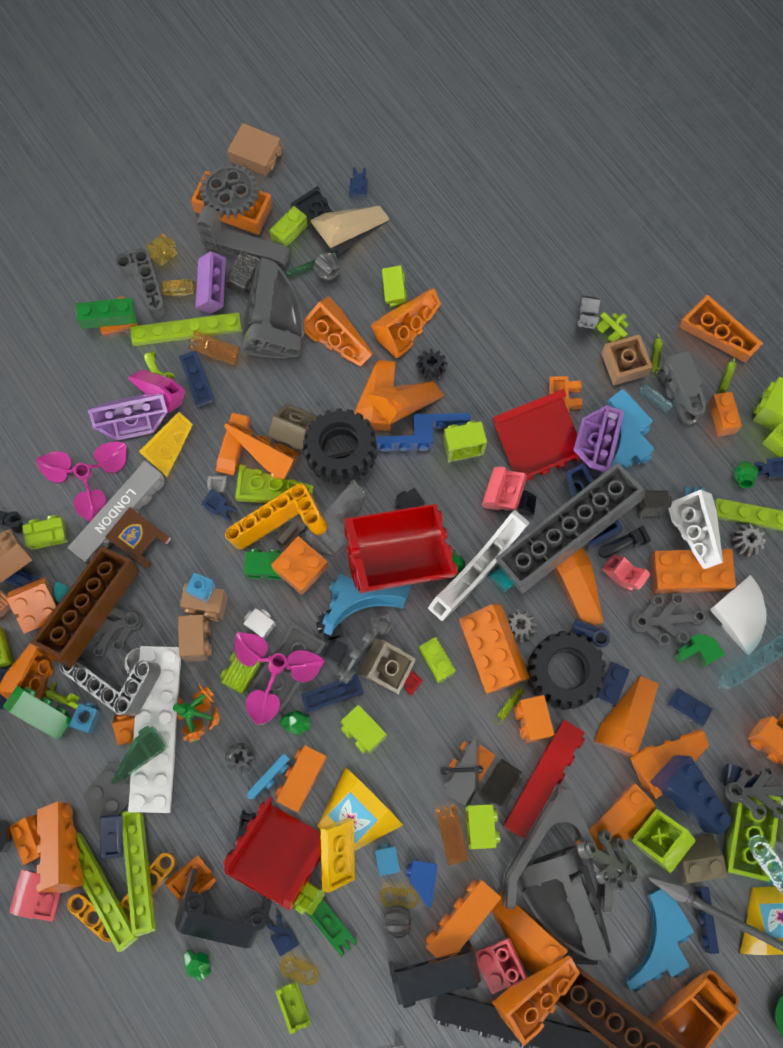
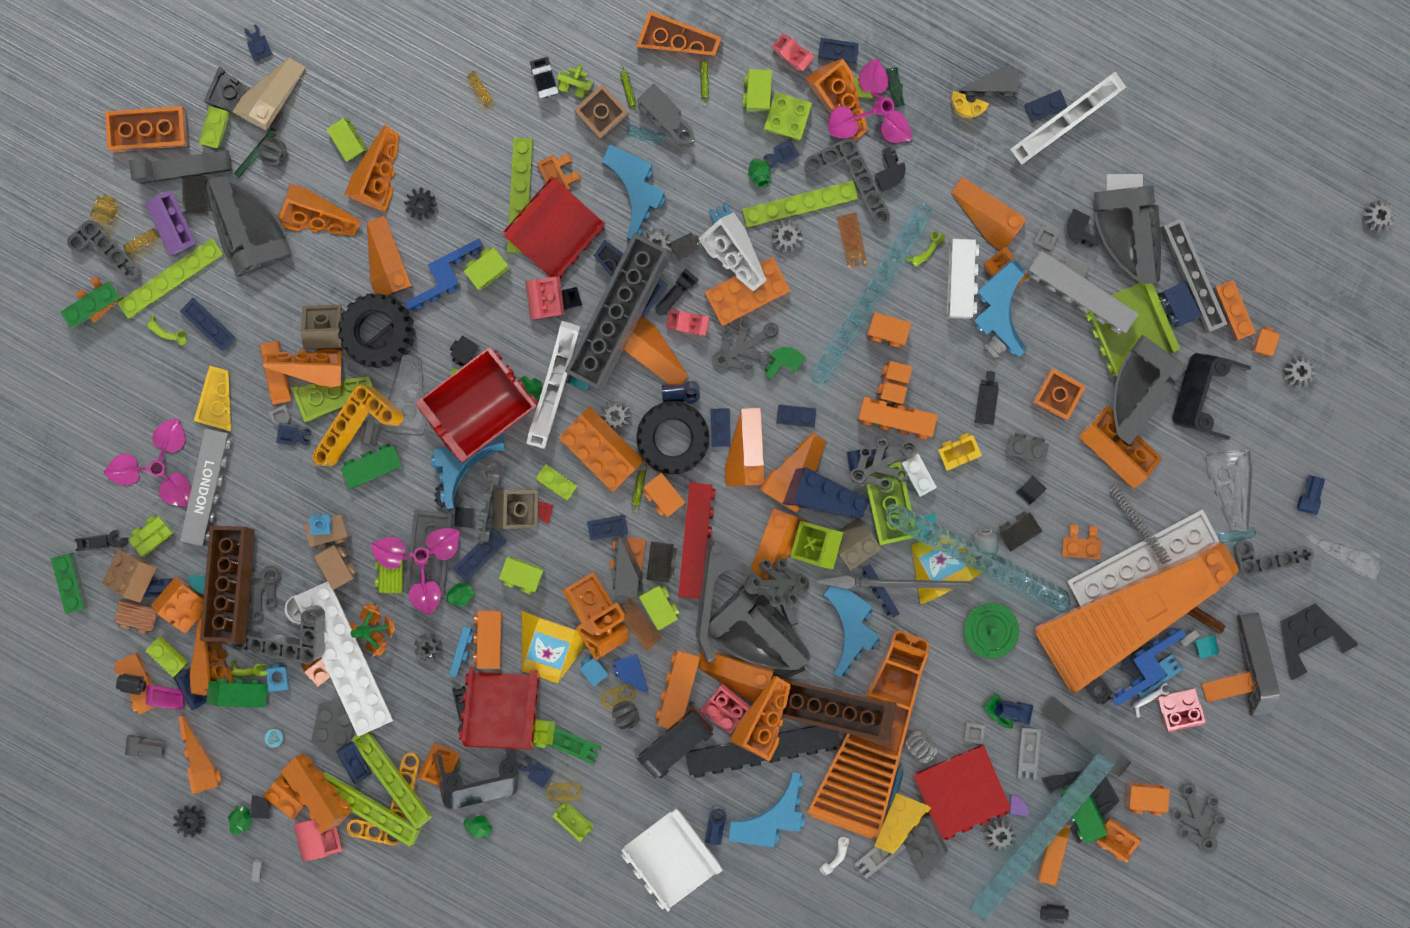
camera: 20 degrees left, 15 degrees up
medium lavender wedge [88,394,168,440] -> none
reddish brown flag [105,507,171,569] -> none
clear green slope [111,726,169,784] -> none
dark pink slope [129,369,185,413] -> none
clear orange hinge [189,331,241,365] -> none
dark grey gear [200,162,259,219] -> none
medium nougat brick [227,123,283,176] -> none
white brick [244,608,276,640] -> none
orange brick [271,536,329,595] -> none
yellow plate [321,817,355,893] -> none
orange wedge [367,381,444,425] -> none
black hinge [440,765,483,775] -> none
medium lavender wedge [574,405,624,472] -> none
orange brick [708,391,742,437] -> none
white brick [710,575,767,656] -> none
none -> tile [264,728,284,748]
none -> clear yellow beam [466,71,493,106]
none -> lime plate [507,137,533,254]
none -> orange piece [562,572,629,661]
none -> dark blue plate [587,515,628,540]

